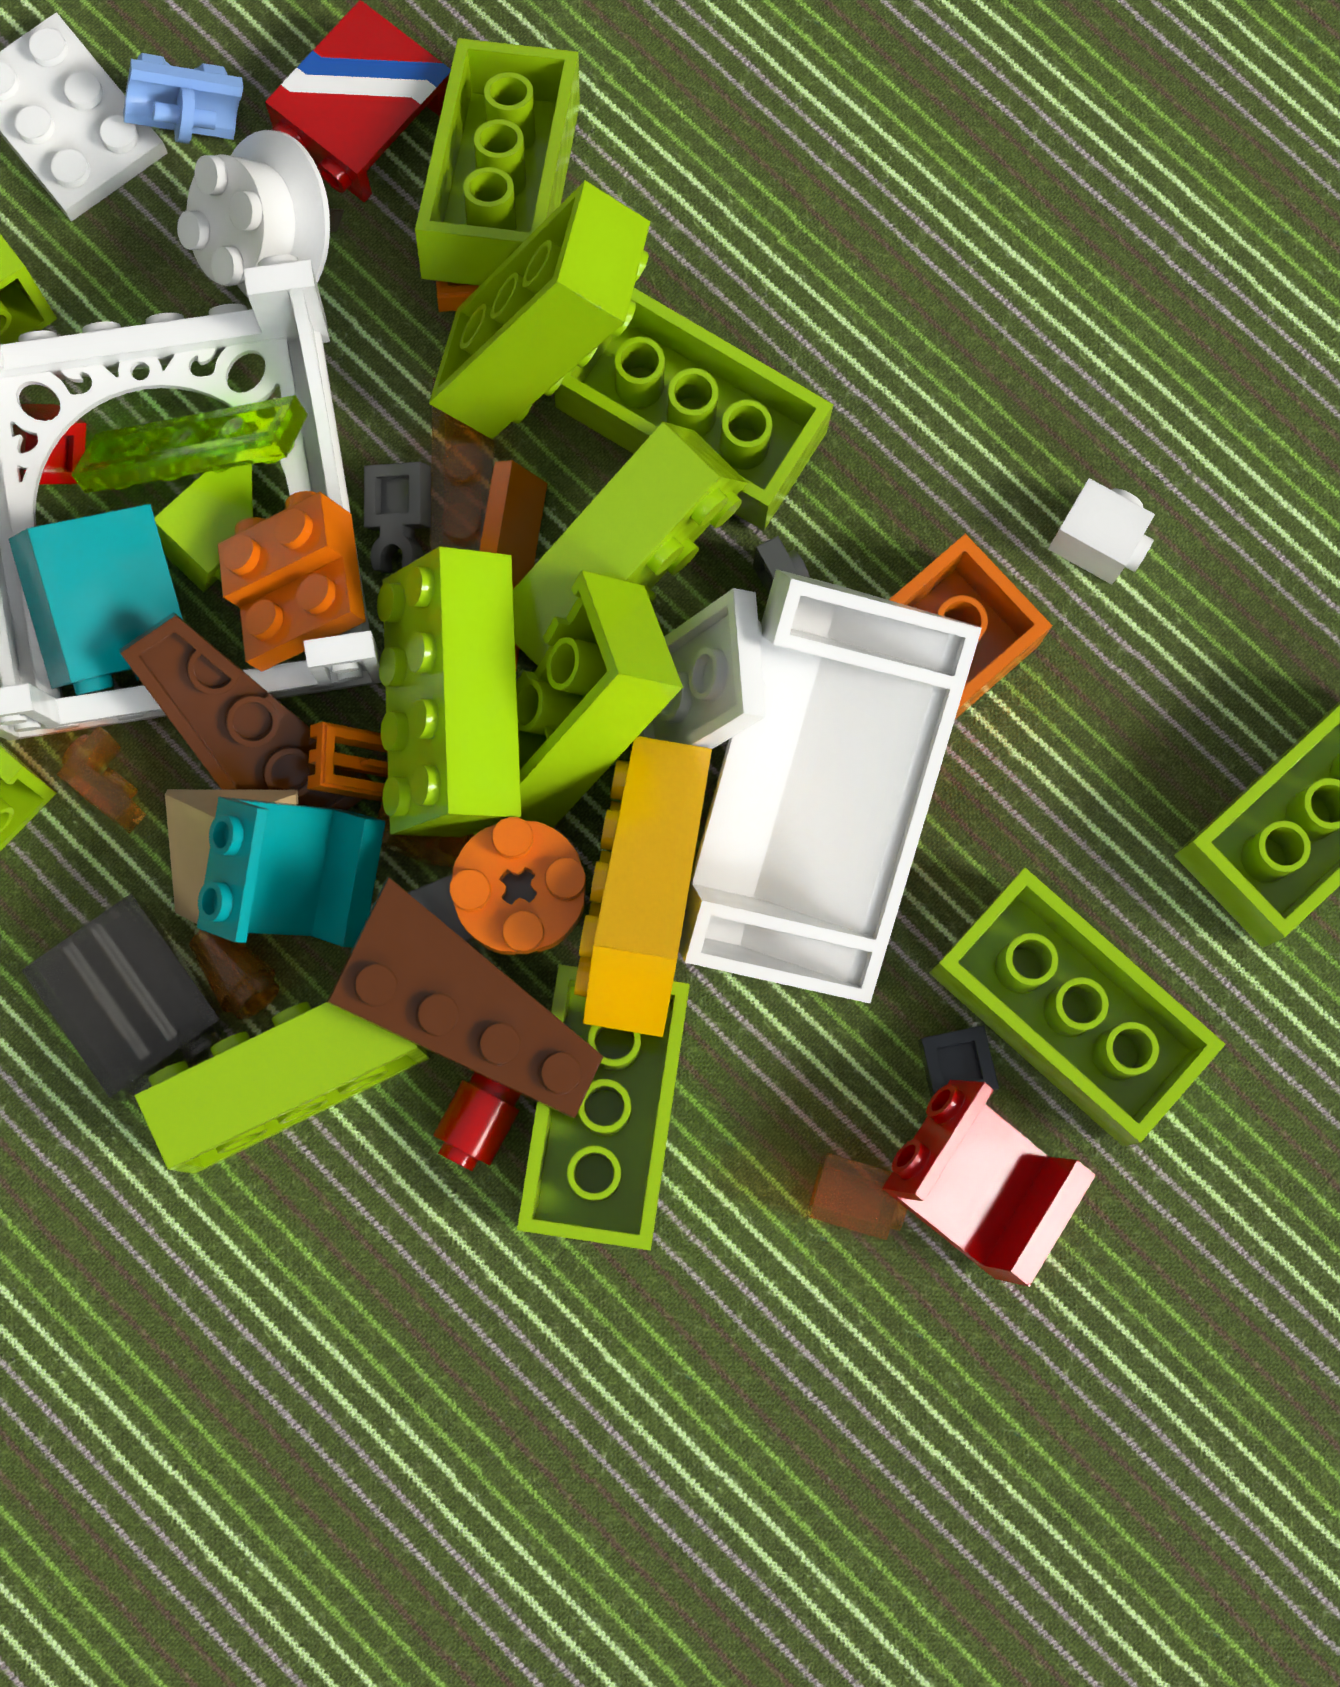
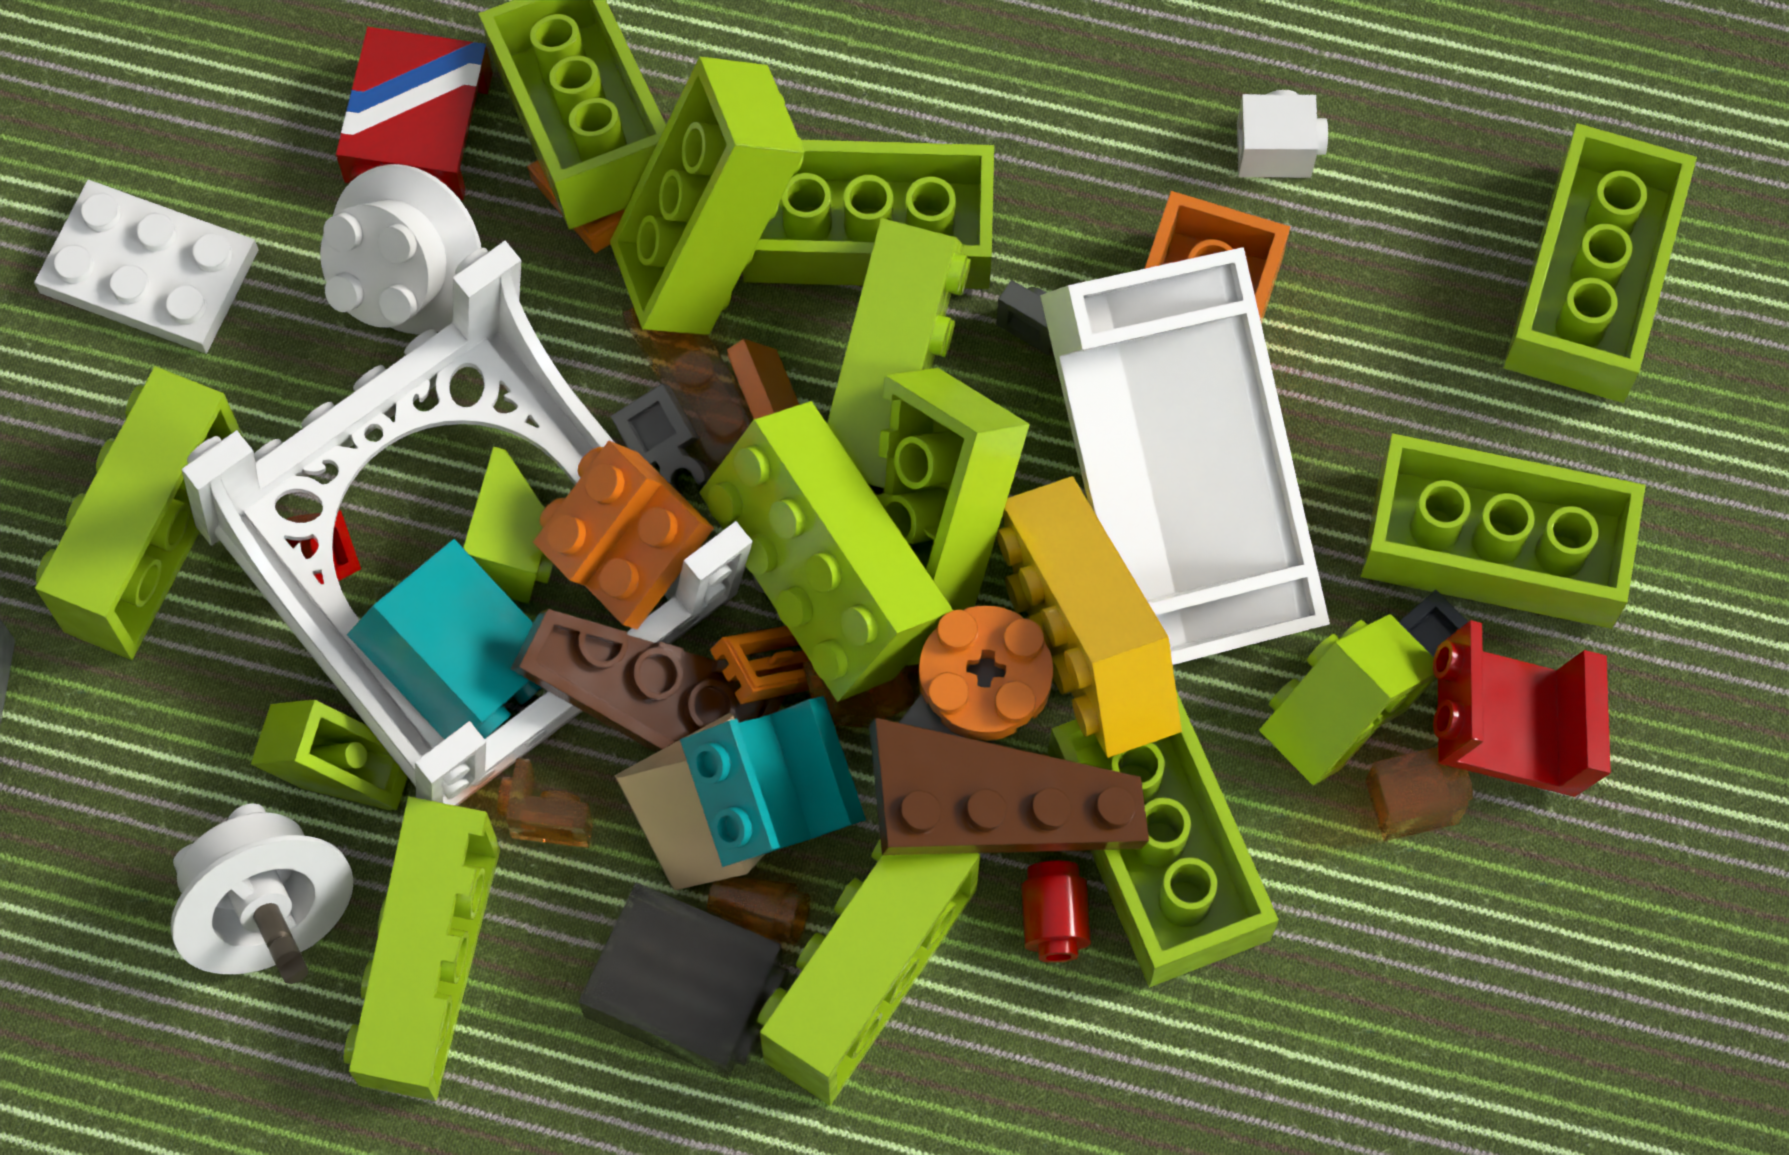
camera: 25 degrees left, 10 degrees down
clear neon green plate [71,395,308,493] -> none
light blue hips [123,53,243,144] -> none
white plate [639,588,767,749] -> none
none -> lime brick [1259,614,1436,786]

